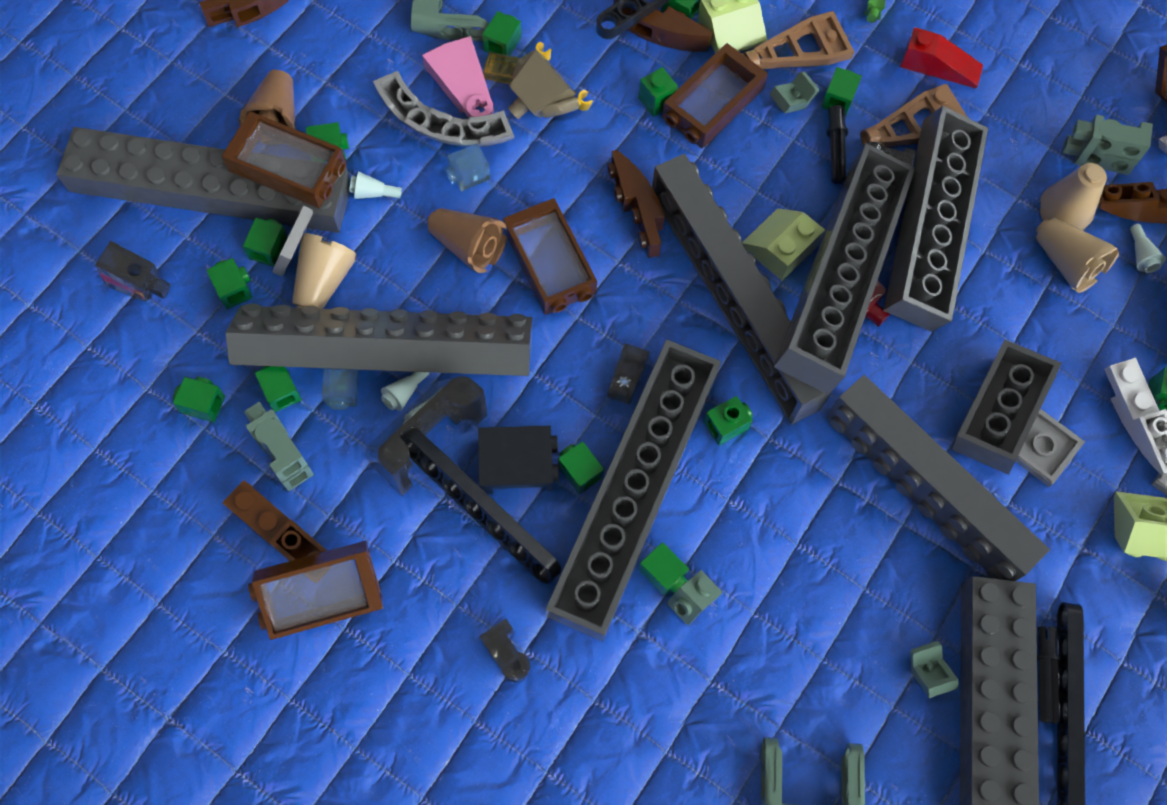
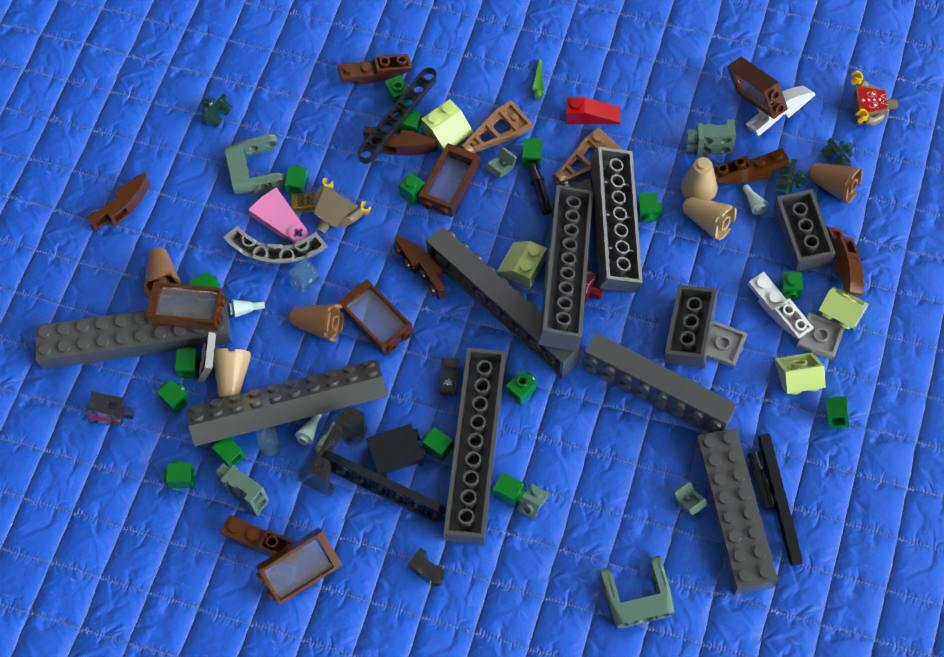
camera: 10 degrees left, 5 degrees down
none -> green brick [637,192,662,223]

